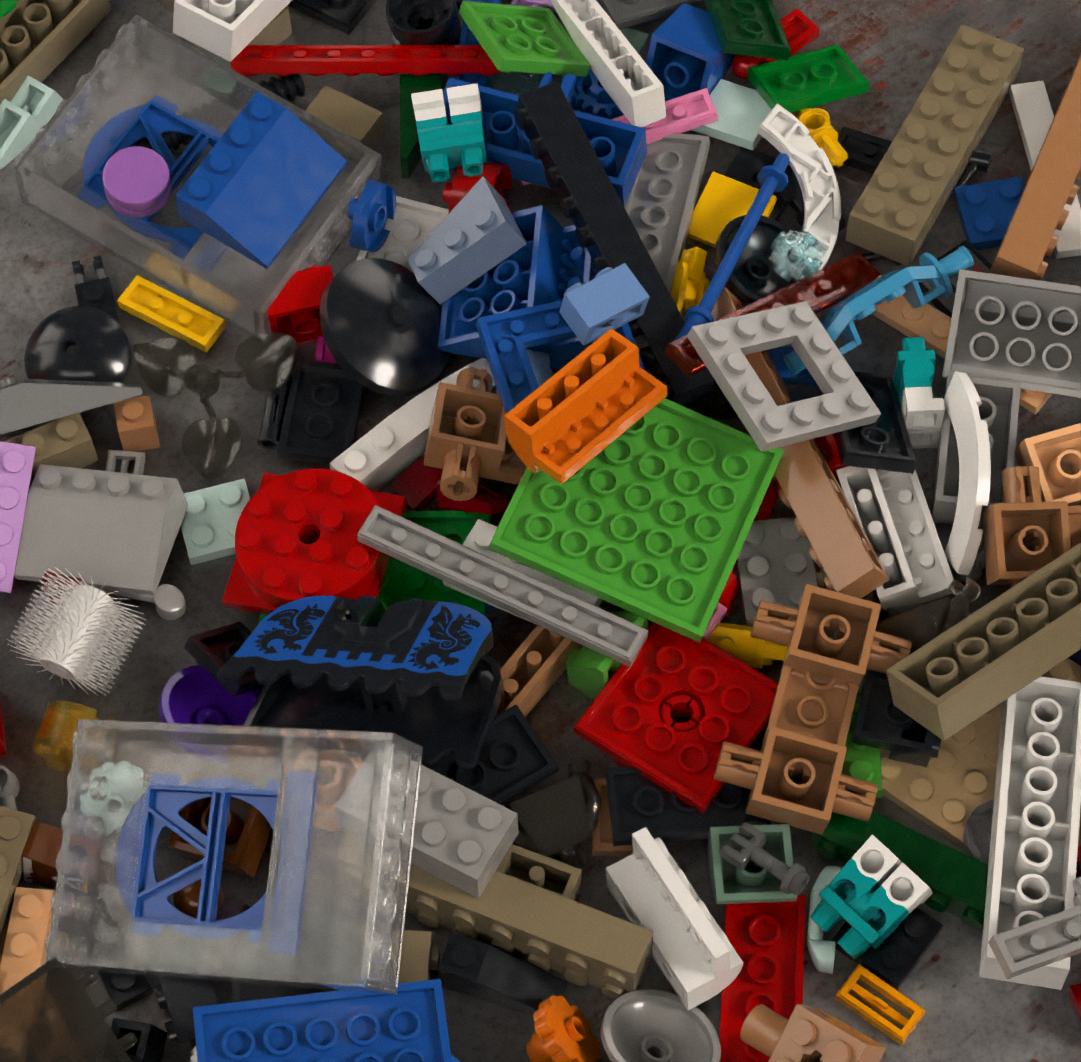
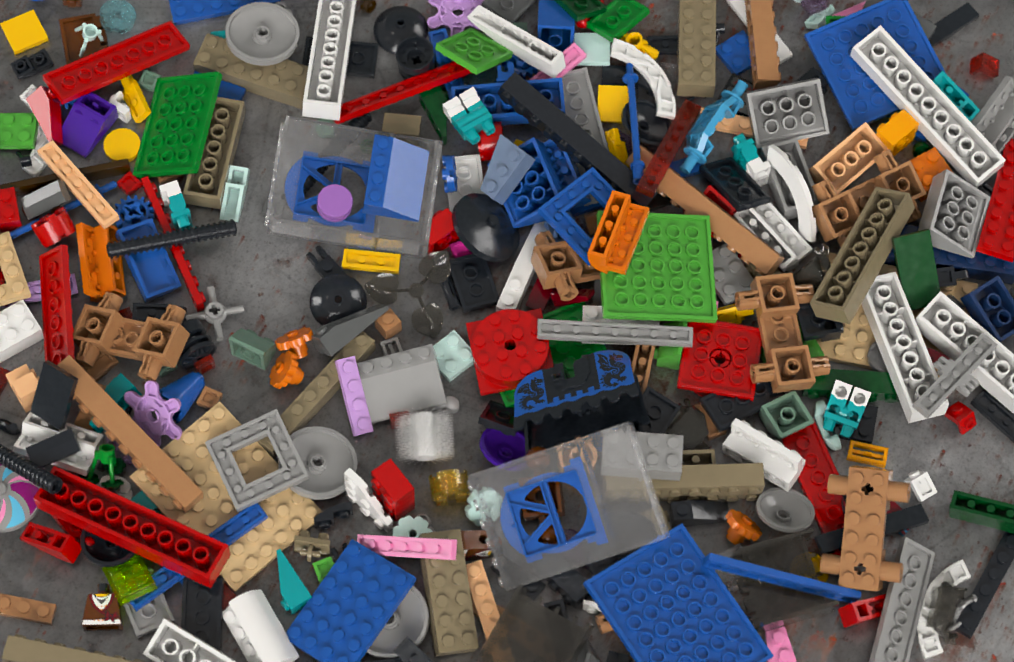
camera: 30 degrees left, 5 degrees up
medium blue brick [559,263,650,346] -> none
light grey plate [687,301,881,452] -> none
dark grey hinge [719,822,810,896] -> none
clear light blue brick [769,229,824,281] -> none

